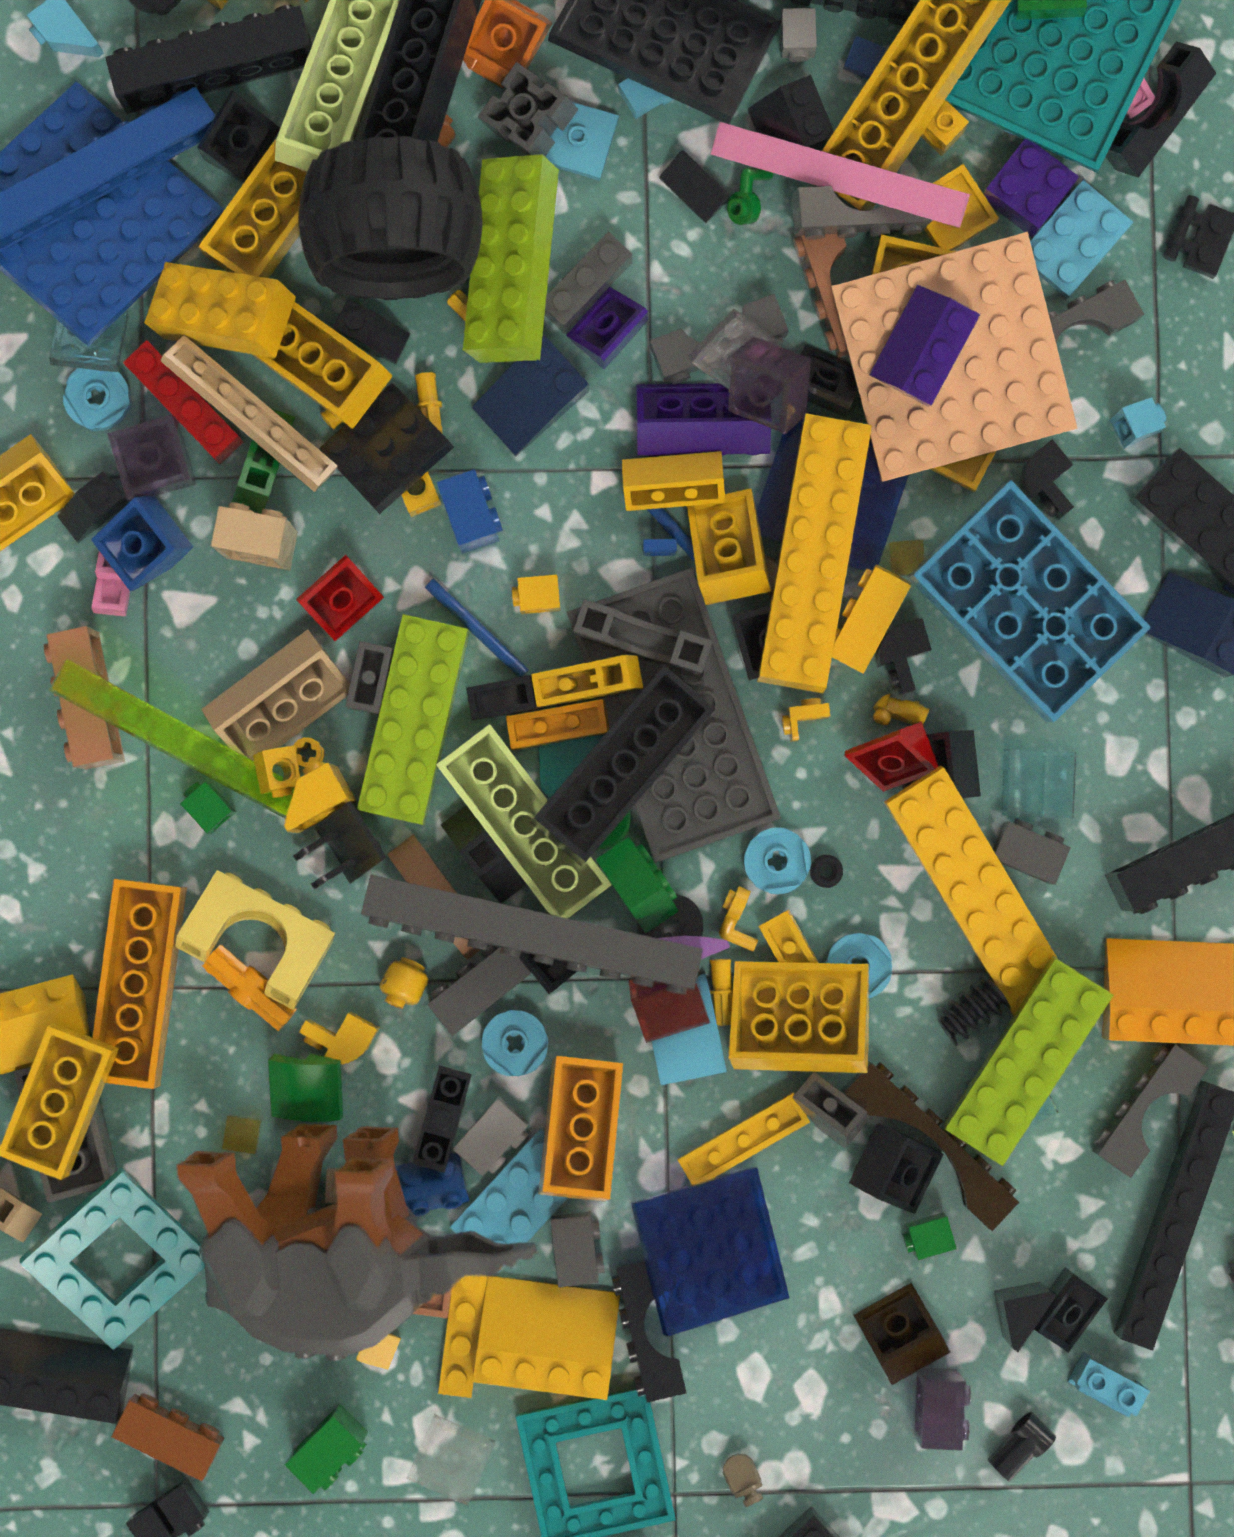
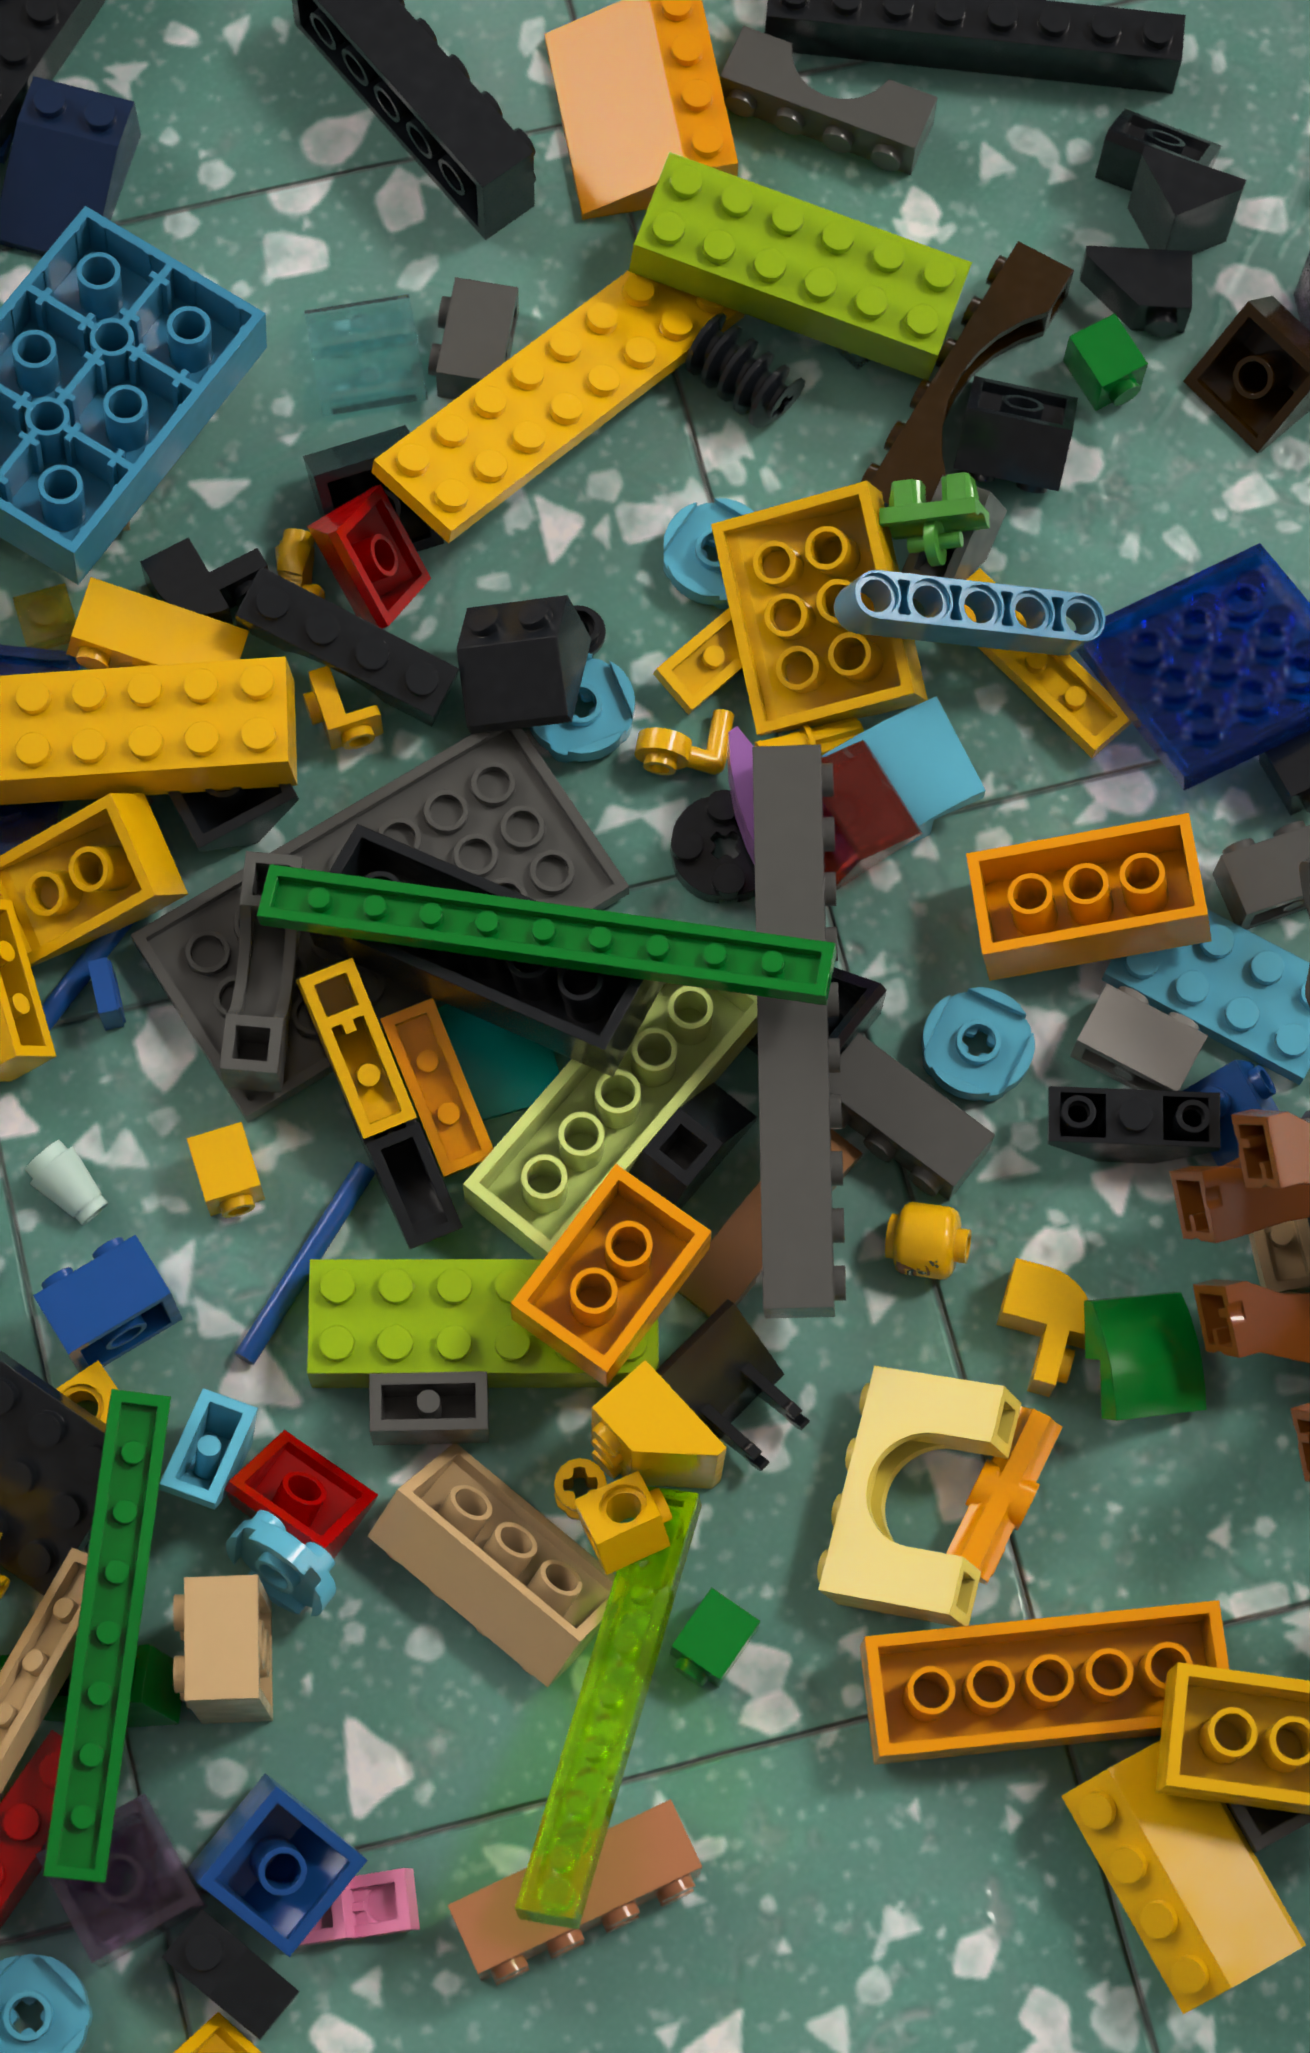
camera: 105 degrees left, 15 degrees down
clear yellow plate [222,1115,262,1154] -> none
green brick [595,837,679,933] -> none
medium azure window [1068,1352,1150,1417] -> none
none -> light aqua cone [25,1140,108,1226]
none -> green plate [43,1389,171,1884]
none -> medium azure slope [159,1388,258,1510]
none -> medium azure plate [226,1510,336,1616]
none -> black arch [235,567,459,727]
none -> green plate [257,864,837,1005]
none -> black slope [456,595,591,734]
none -> light orange brick [510,1164,712,1387]
none -> dark azure beam [834,570,1106,656]
none -> bright green hips [879,472,990,567]
none -> black slope [1080,245,1192,336]

